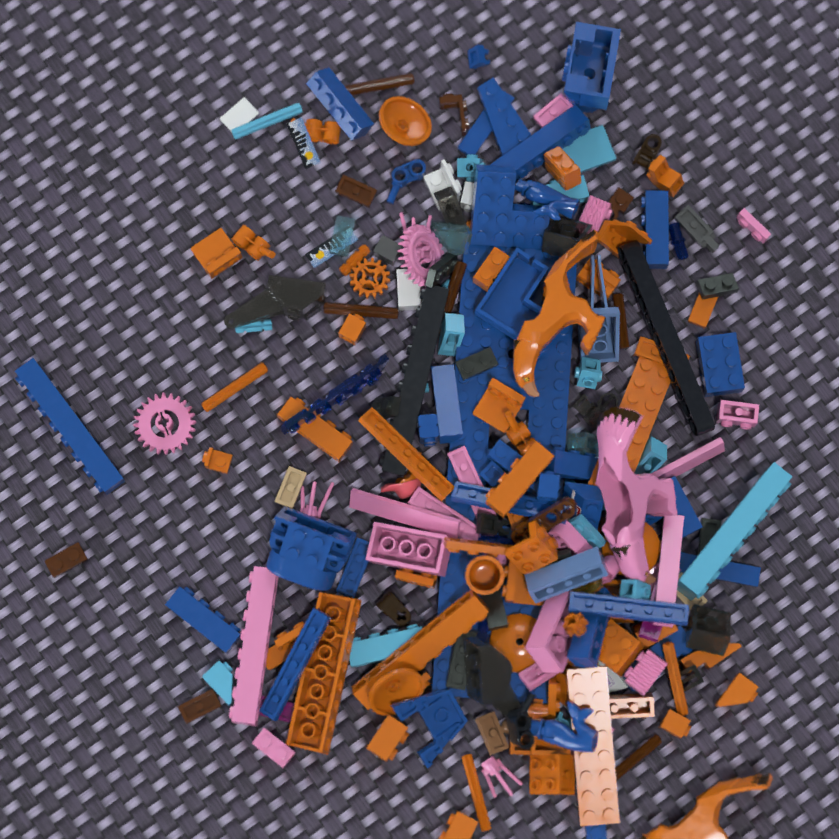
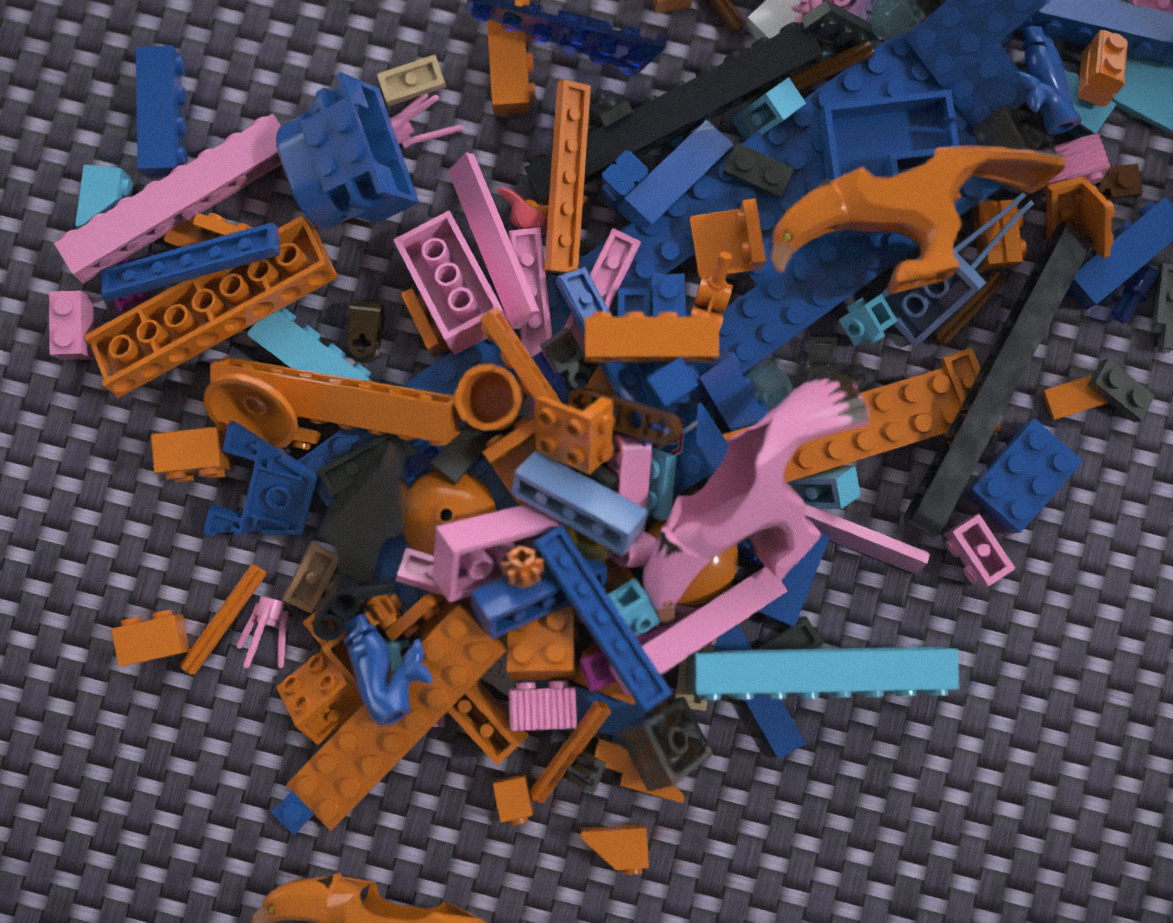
camera: 50 degrees right, 5 degrees up
reddish brown plate [178,688,222,724] -> none
blue tile [336,537,369,598] -> none
orange brick [472,247,510,292] -> none
reddish brown axle [615,734,662,781] -> none

